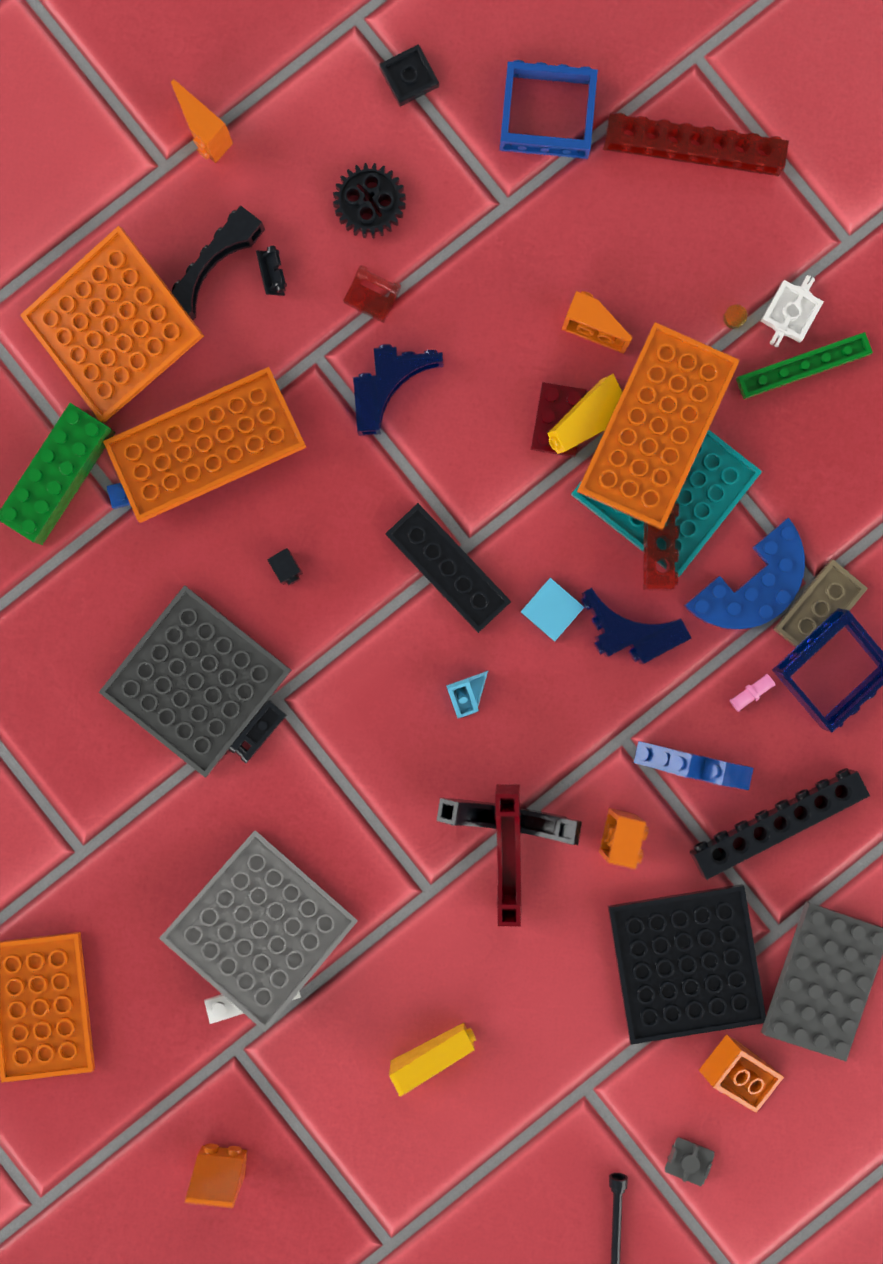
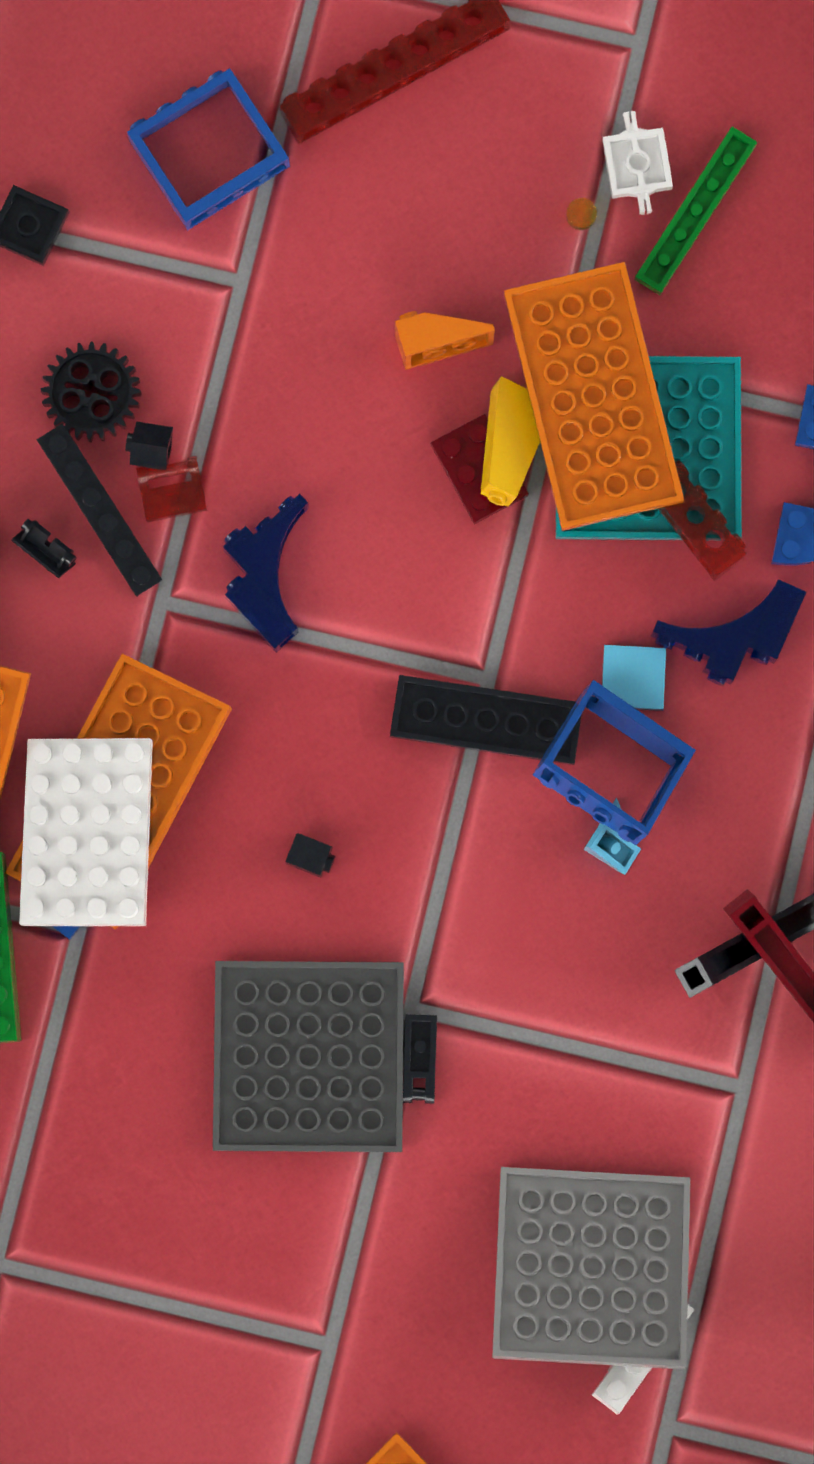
camera: 35 degrees left, 5 degrees down
none -> white plate [19,738,153,926]
none -> black plate [36,423,163,597]
none -> black brick [125,422,173,470]
none -> blue window [532,680,696,845]

